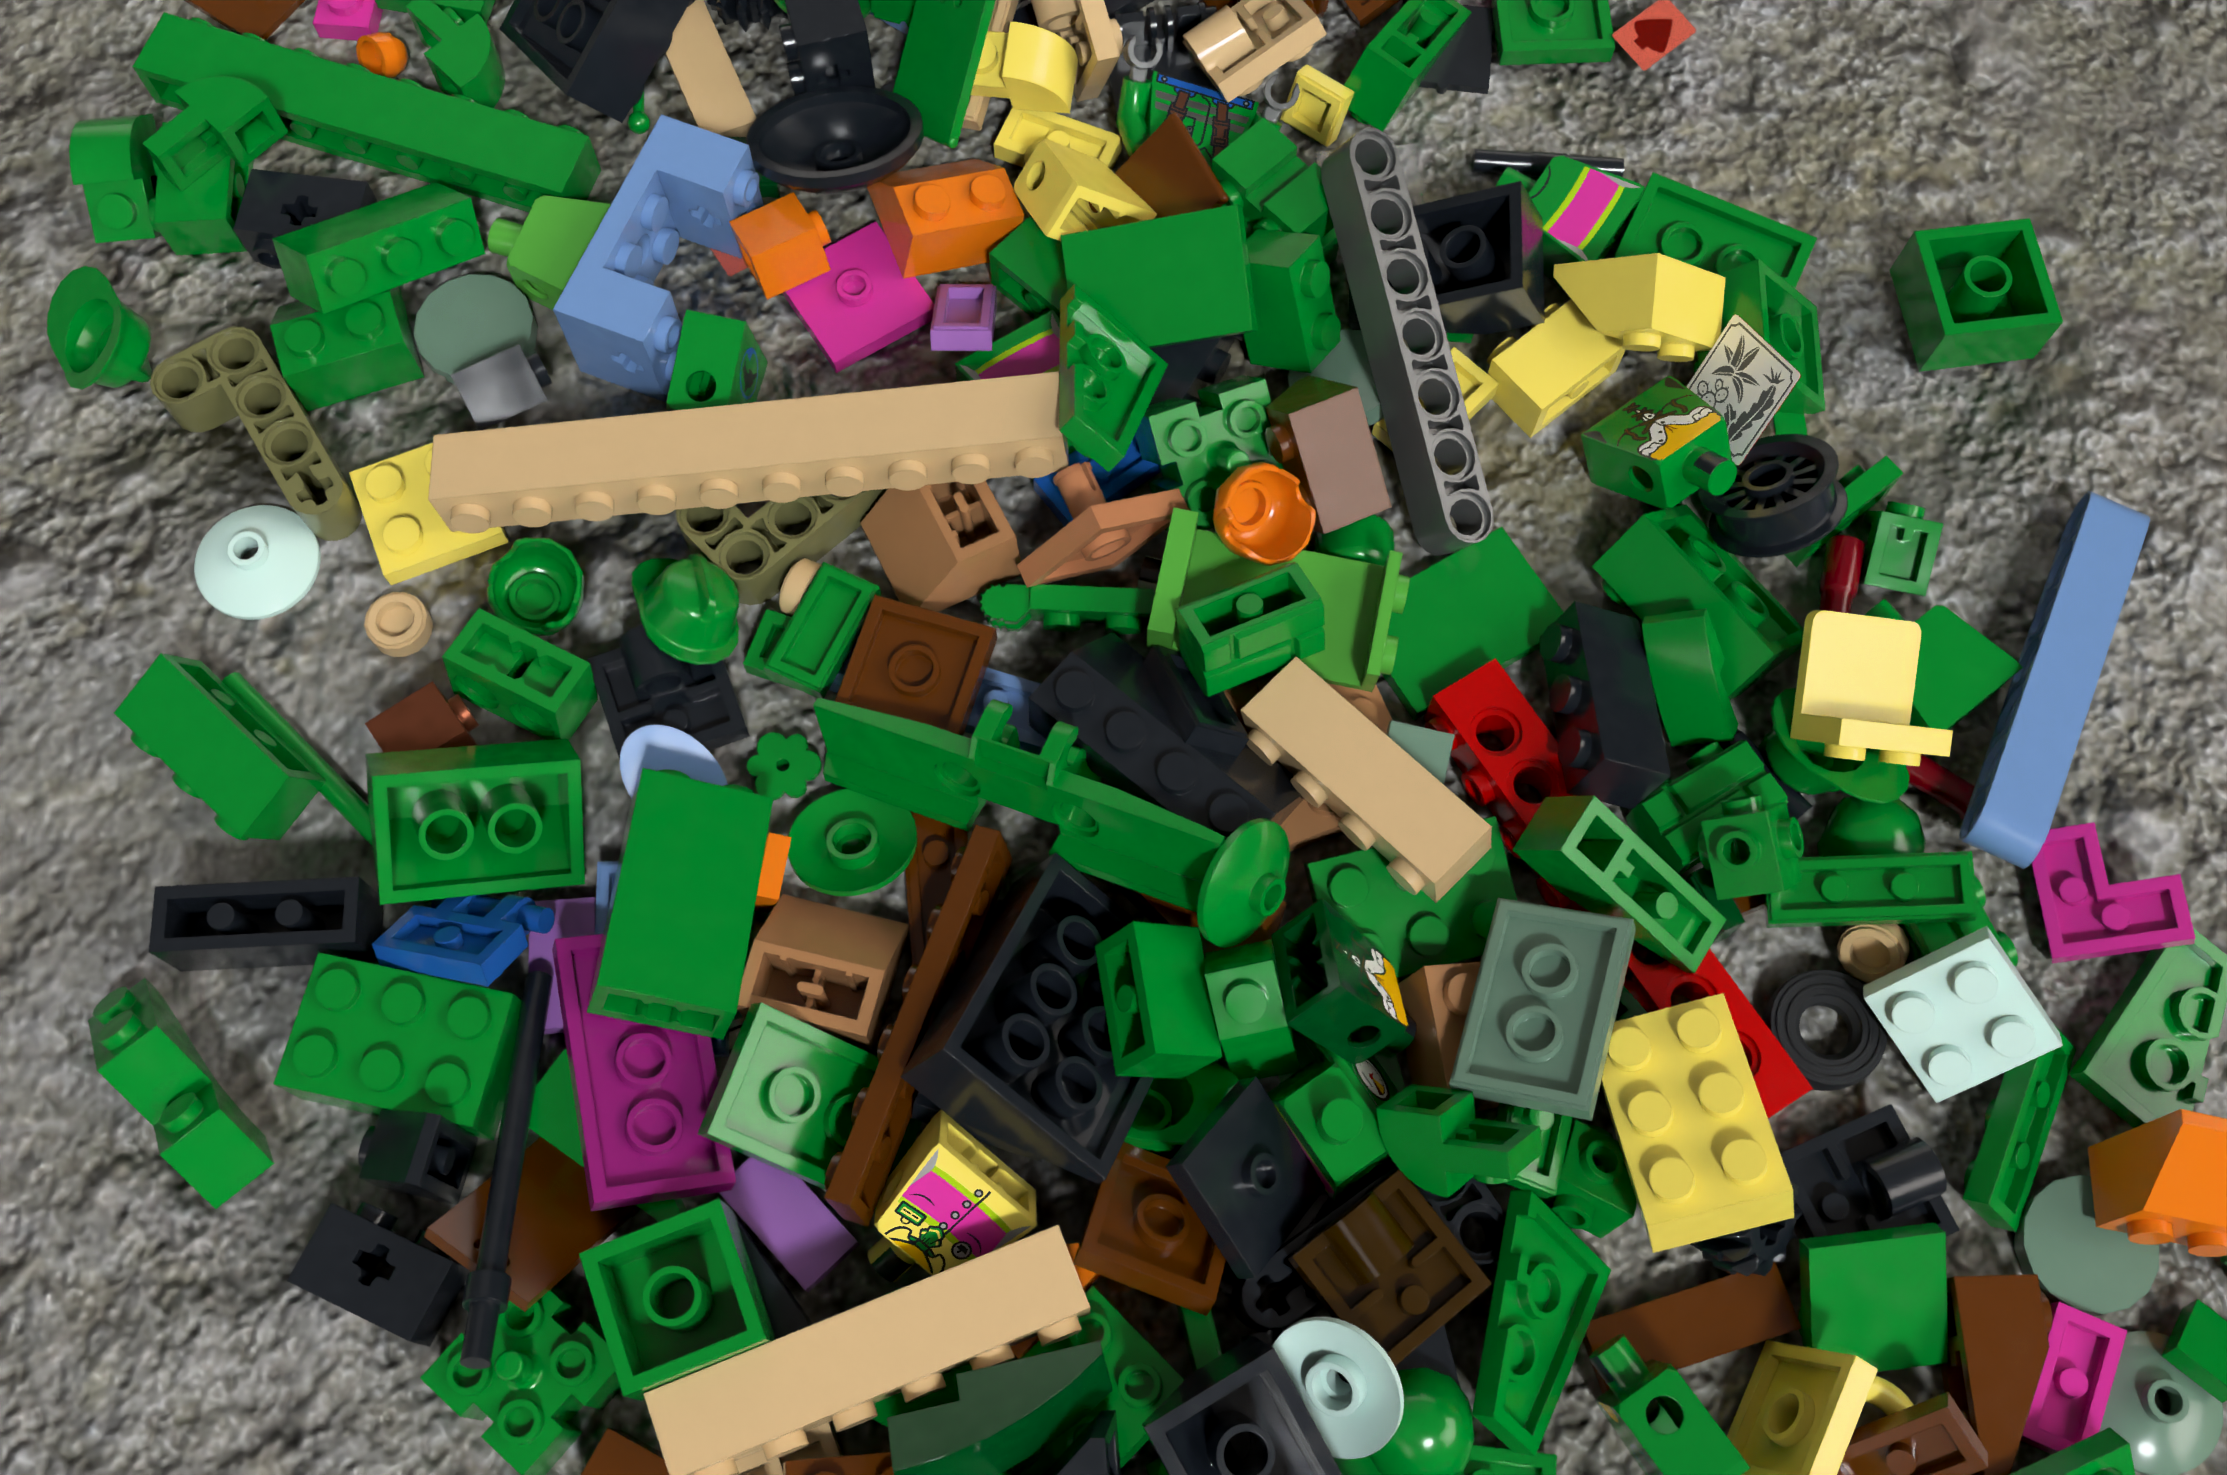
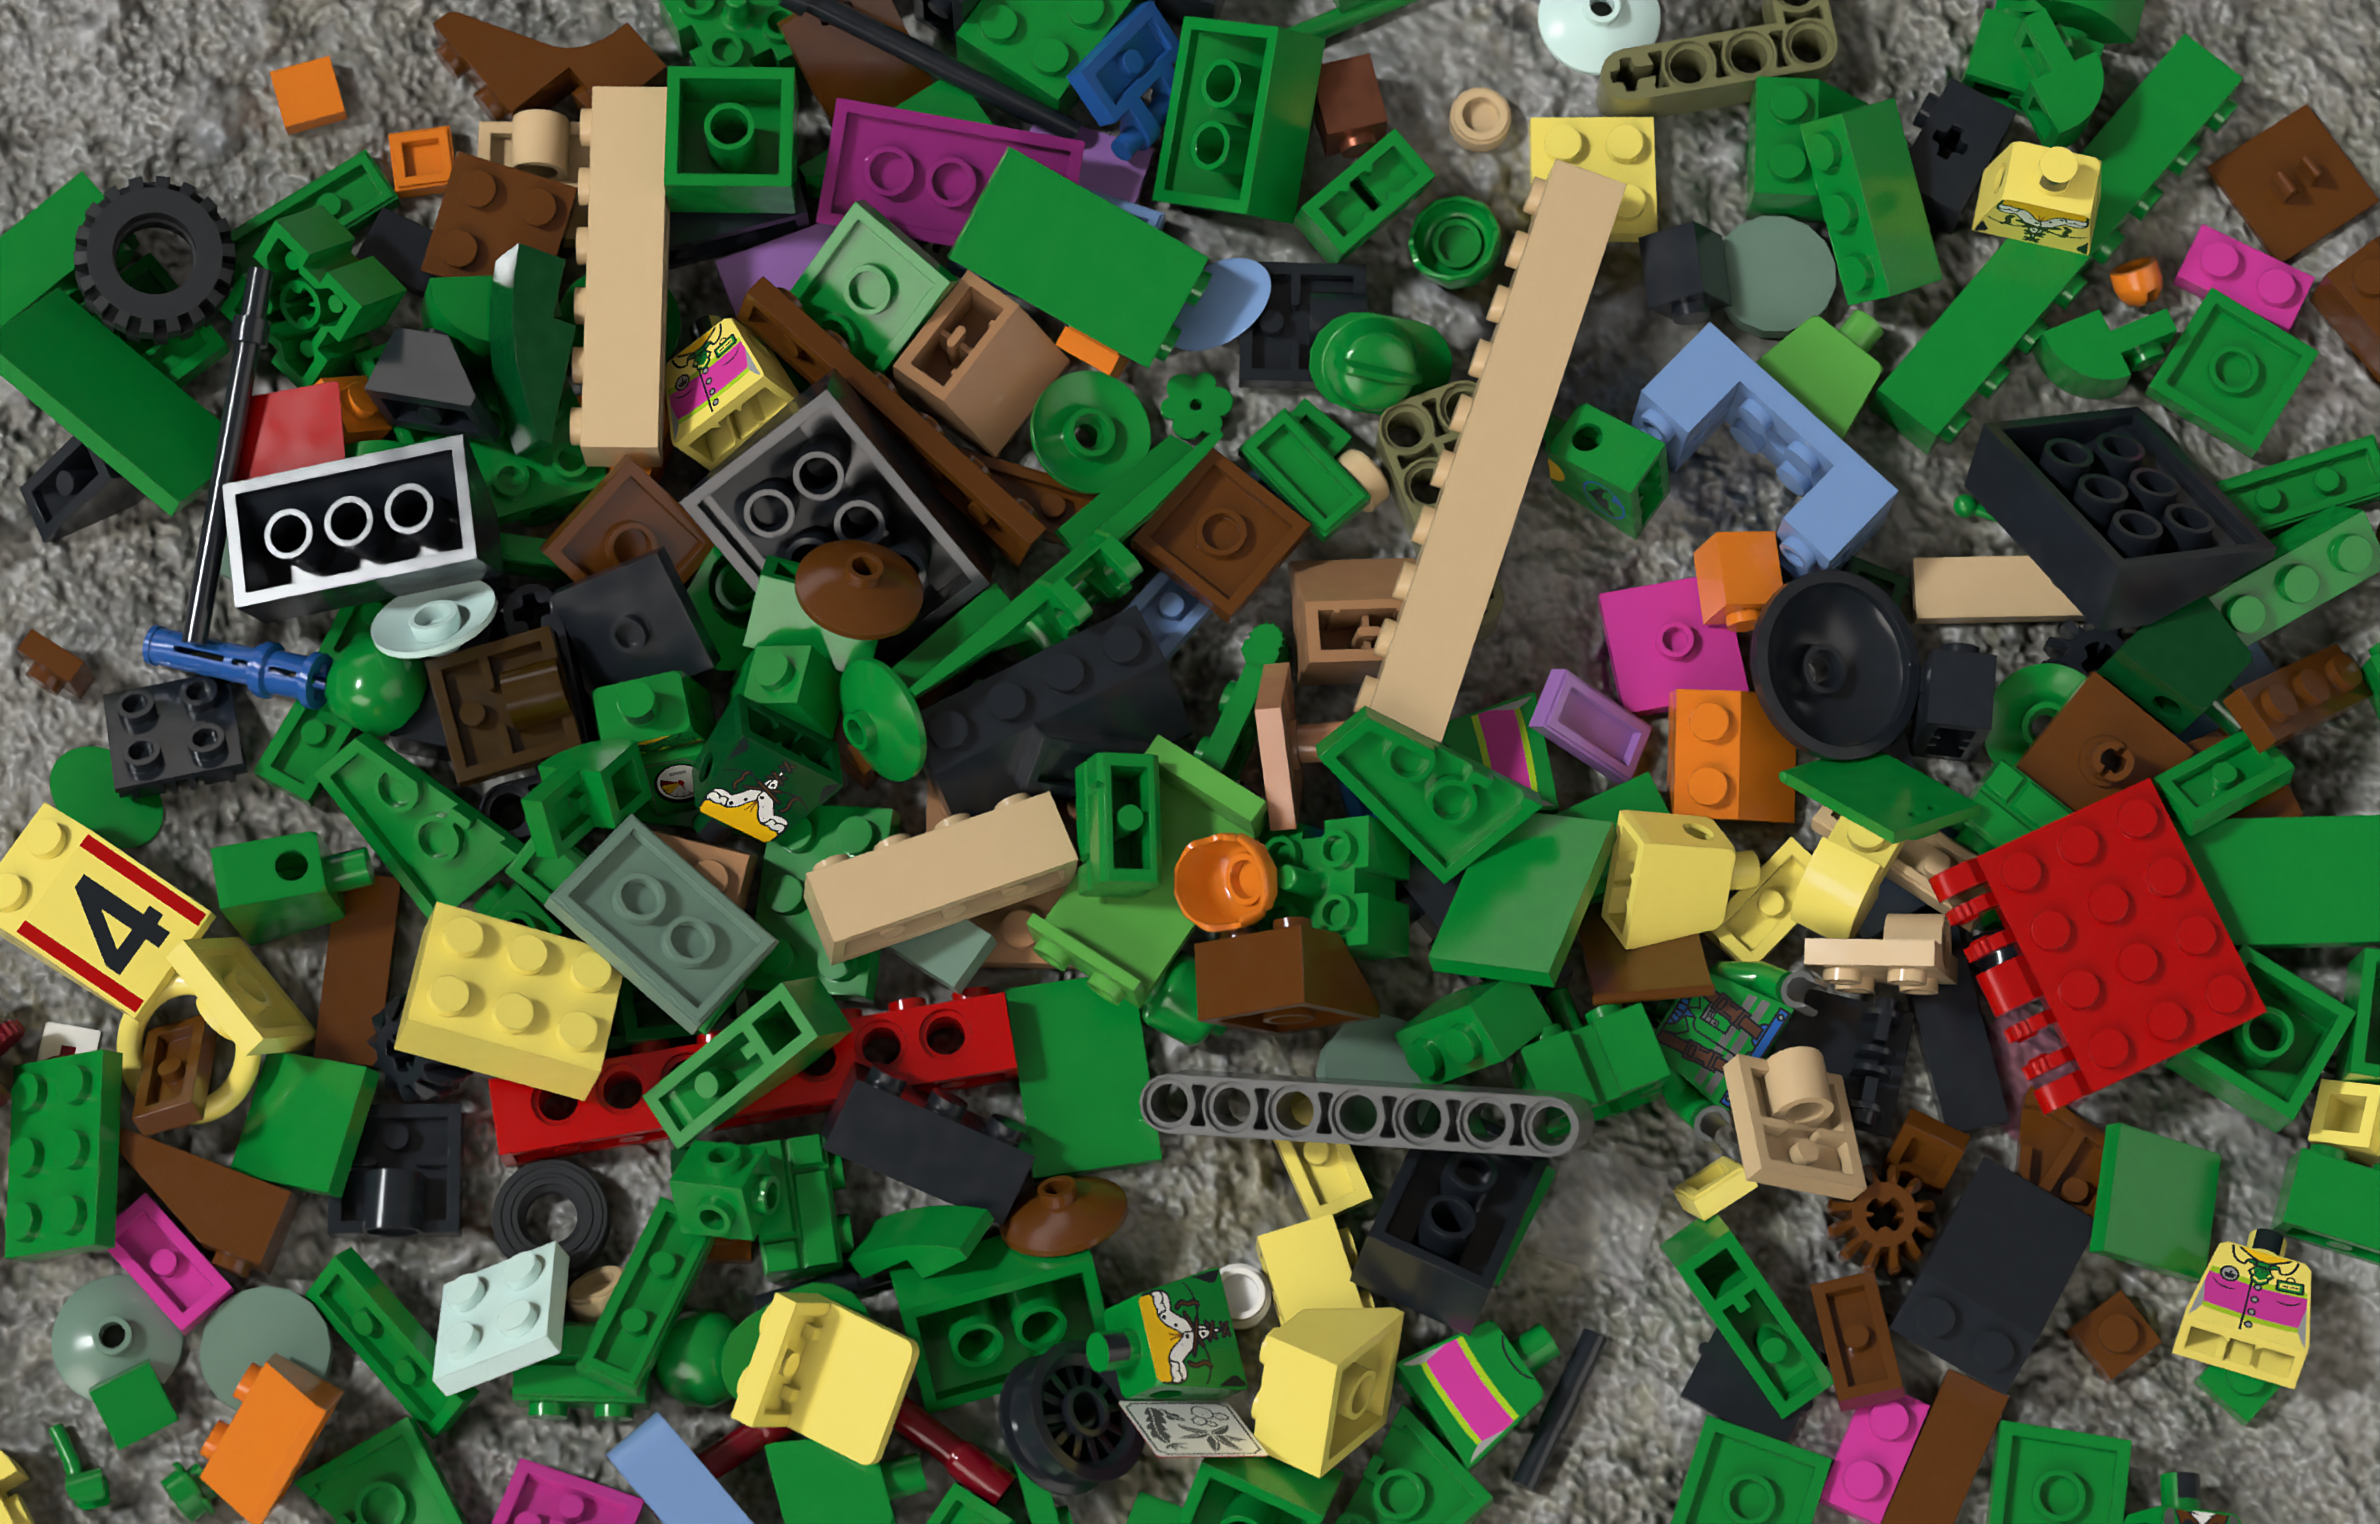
camera: 110 degrees right, 5 degrees up
none -> reddish brown dish [794,540,923,640]
none -> reddish brown dish [999,1175,1129,1257]
none -> white plate [1220,1263,1272,1330]
none -> light yellow torso [1972,141,2102,255]

